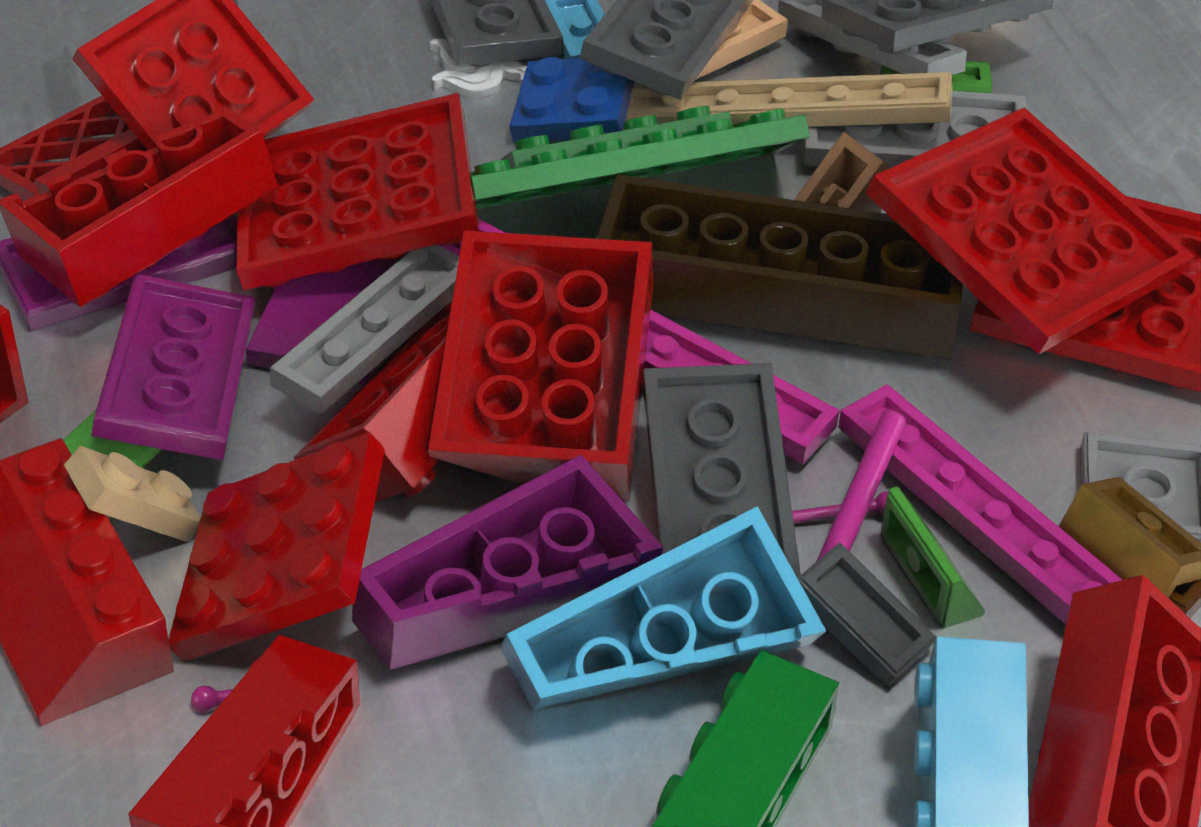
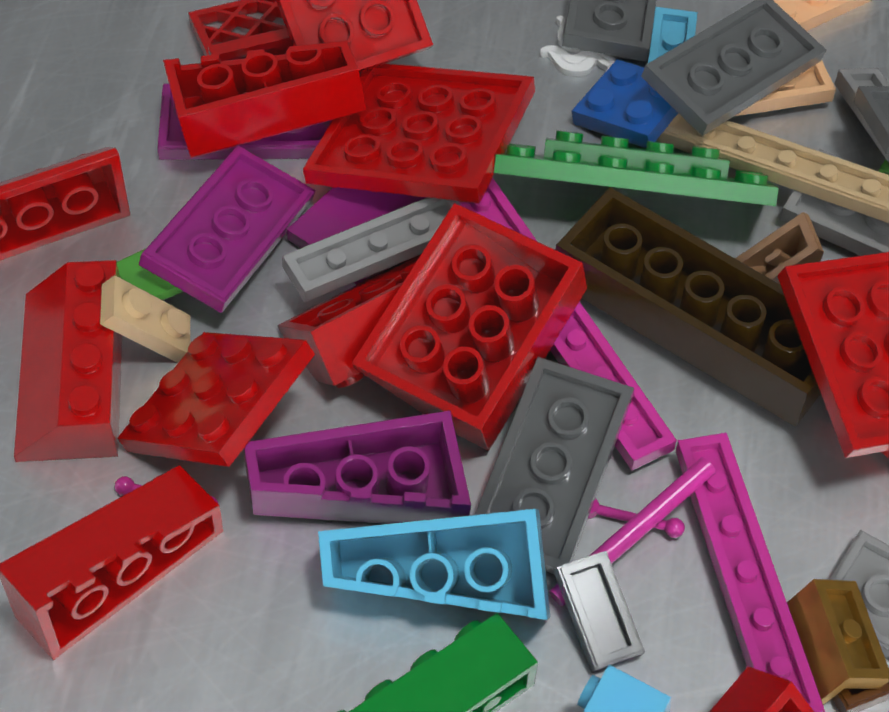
camera: 25 degrees right, 10 degrees up
bright green slope [880,486,985,628] -> none

